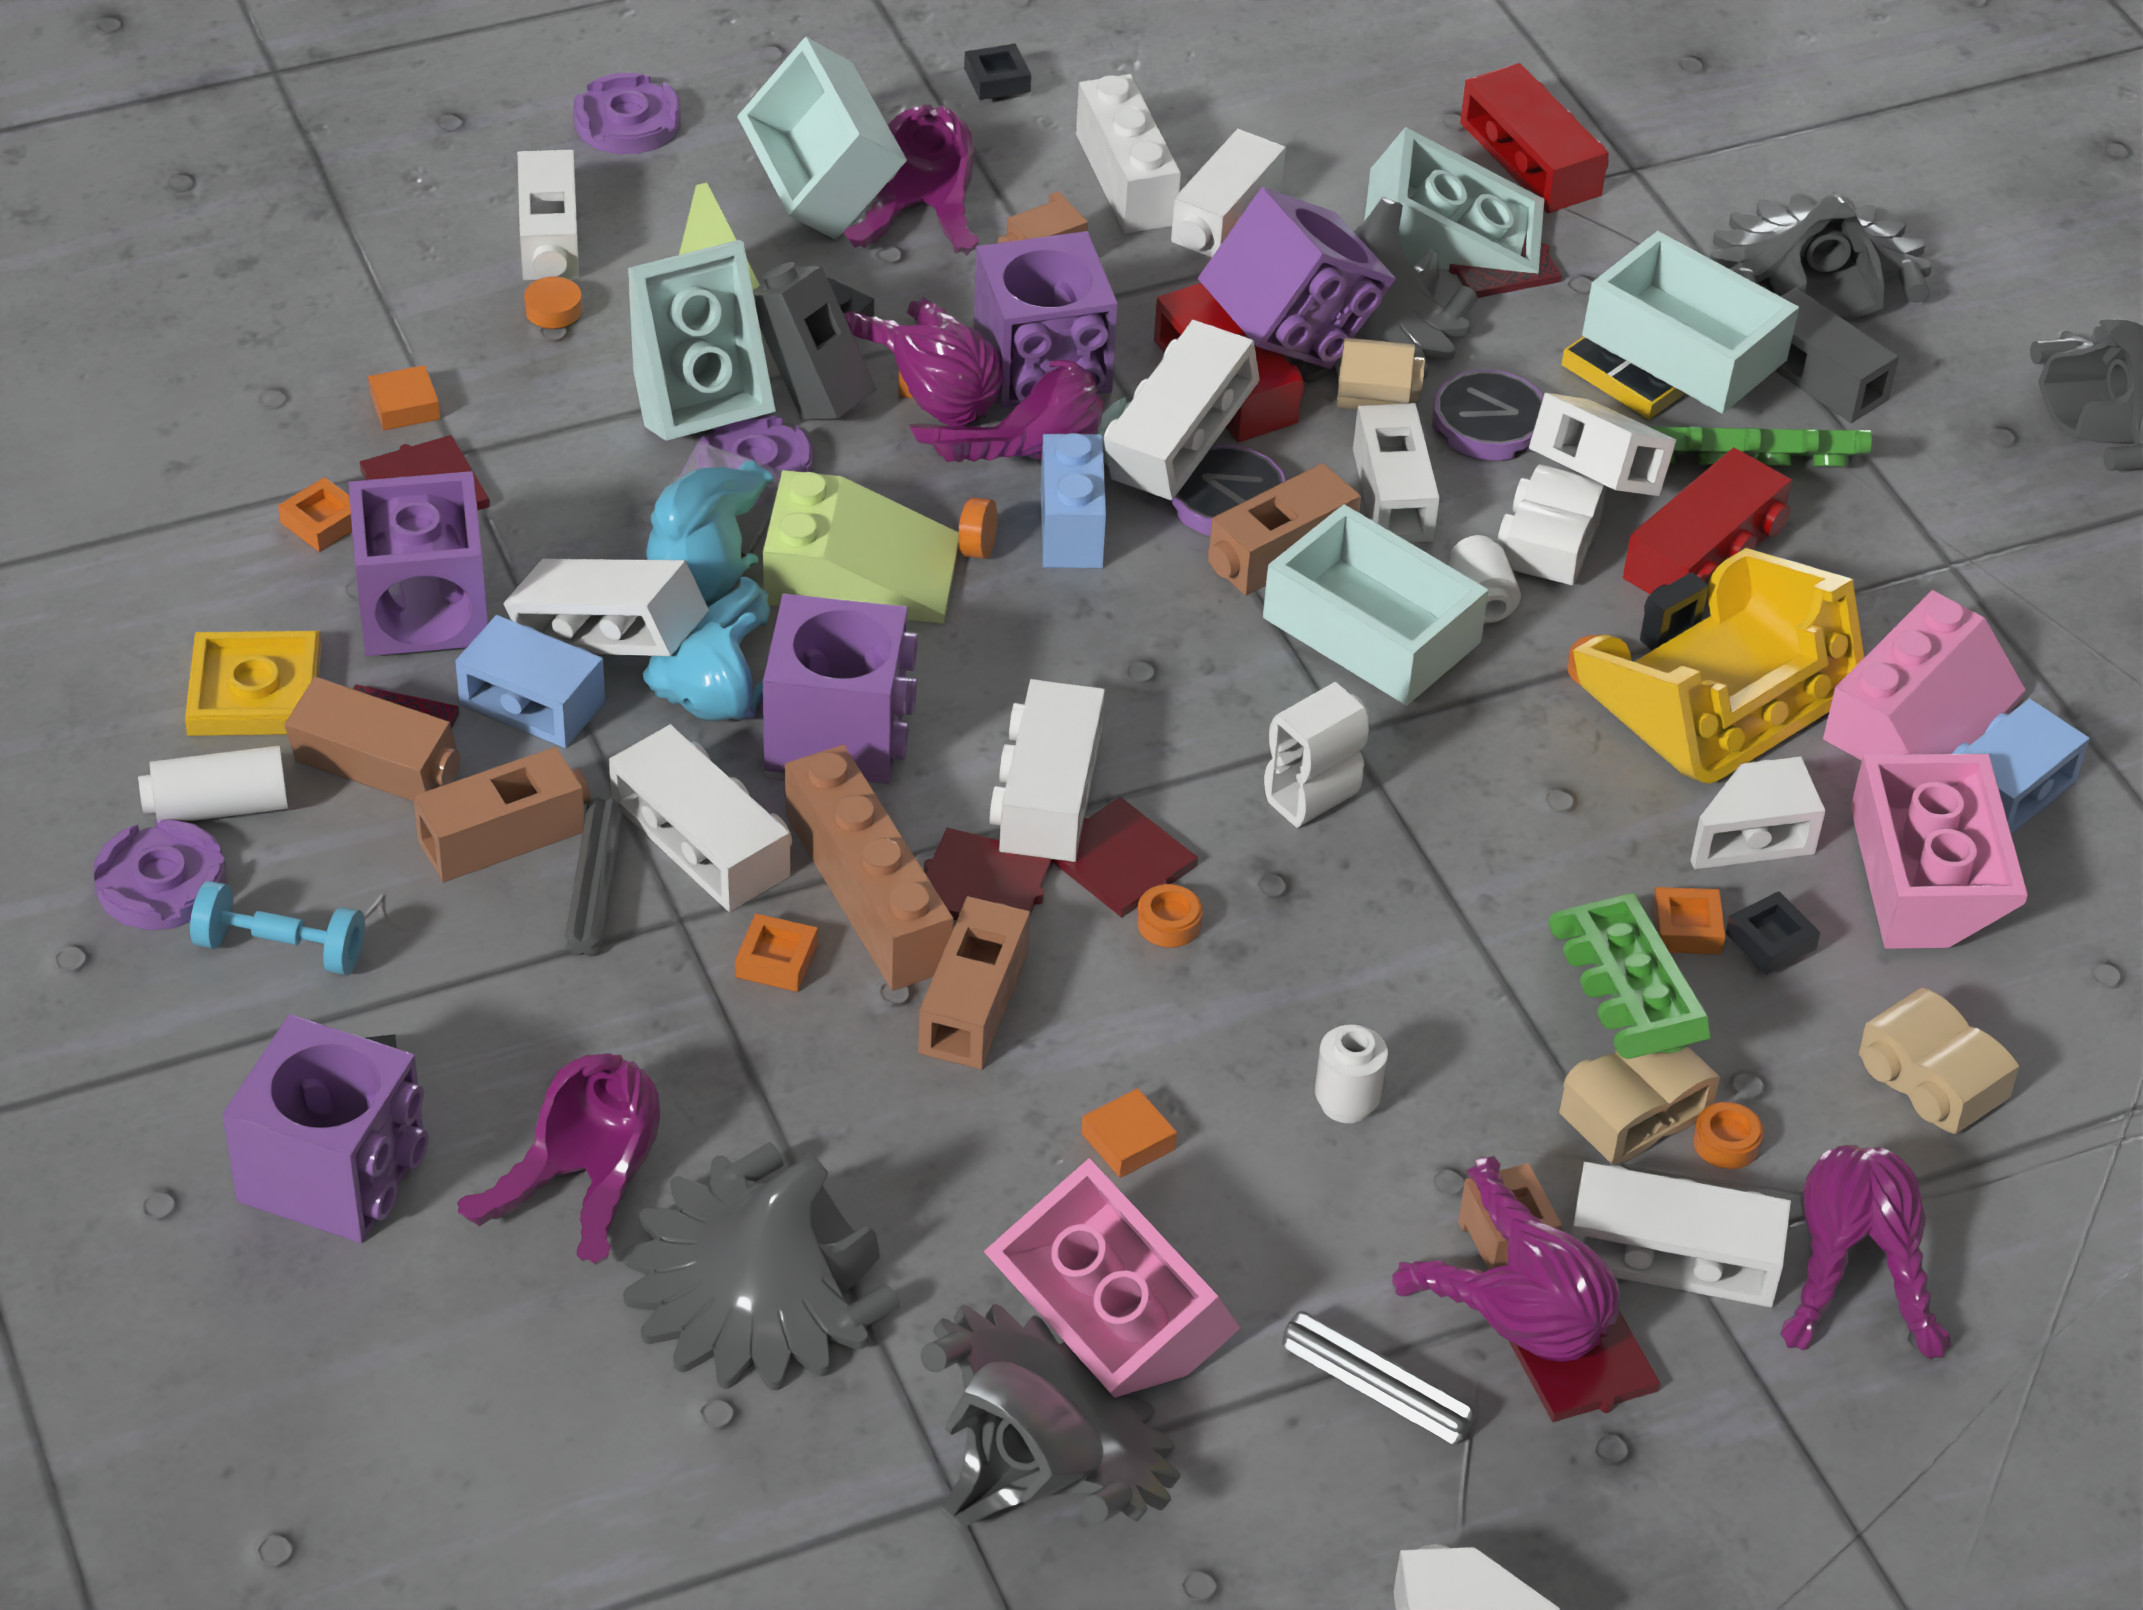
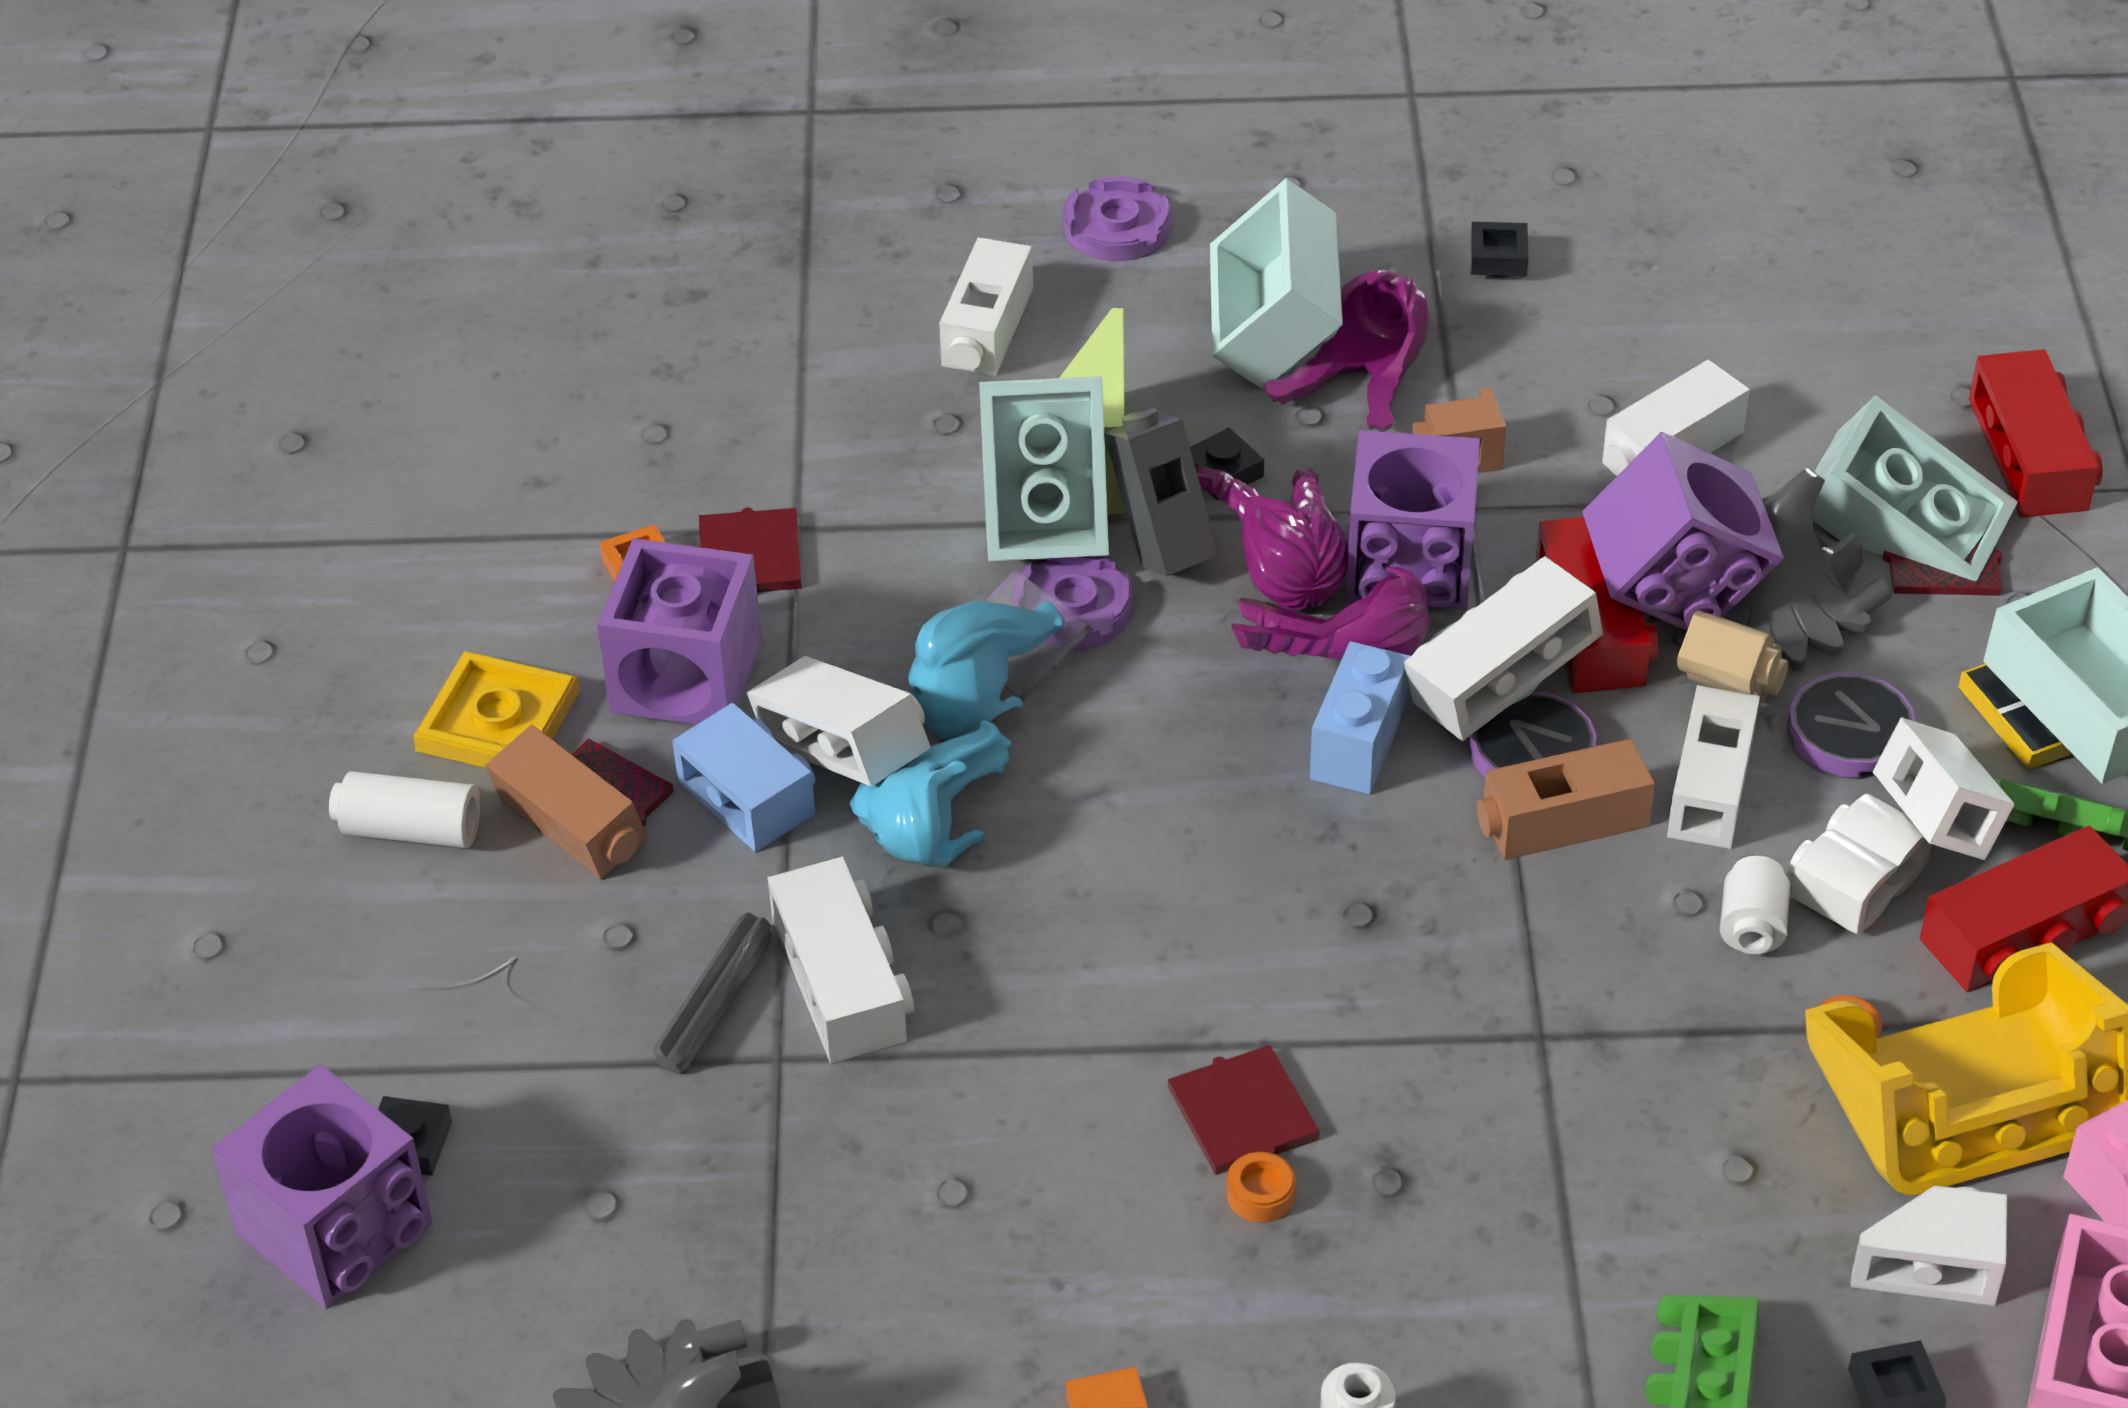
camera: 25 degrees right, 0 degrees up
medium lavender tile [94,819,226,930] -> none
medium azure wheel [190,881,365,976] -> none
orange tile [368,365,440,431] -> none
nougat brick [413,746,591,882] -> none
magenta hair [457,1053,660,1265] -> none
orange tile [524,277,582,329] -> none
orange tile [735,913,818,992] -> none
yellowish green slope [763,470,959,624] -> none
medium lavender brick [763,594,918,784] -> none
nougat brick [785,744,953,991] -> none
nougat brick [918,896,1030,1070] -> none
dark red piece [924,827,1053,921] -> none
orange tile [958,497,998,559] -> none
white brick [990,679,1105,862] -> none
white brick [1076,74,1181,234] -> none
light aqua piece [1263,504,1489,706] -> none
white brick [1264,682,1370,828] -> none
black plate [1640,572,1709,651] -> none
orange tile [1652,887,1725,955] -> none

